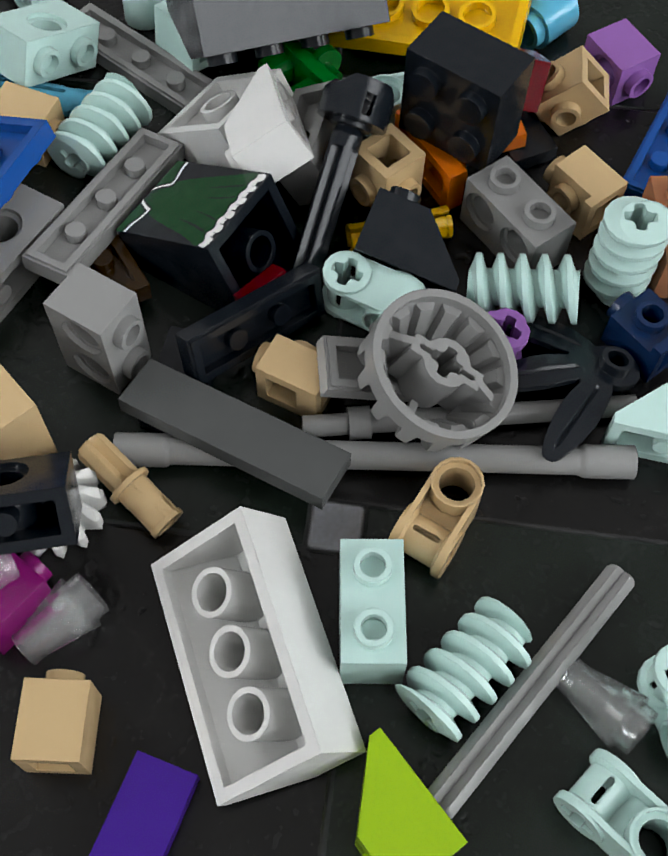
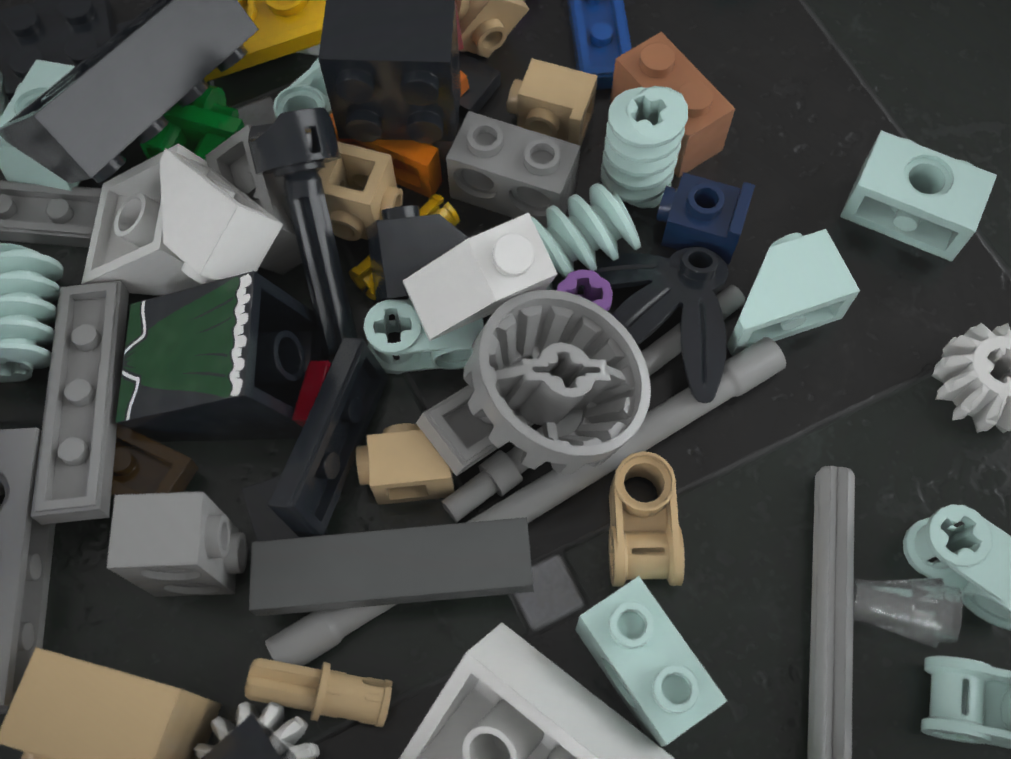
camera: 30 degrees left, 5 degrees up
light aqua piece [395,596,533,743] -> none
none -> white slope [403,213,558,341]

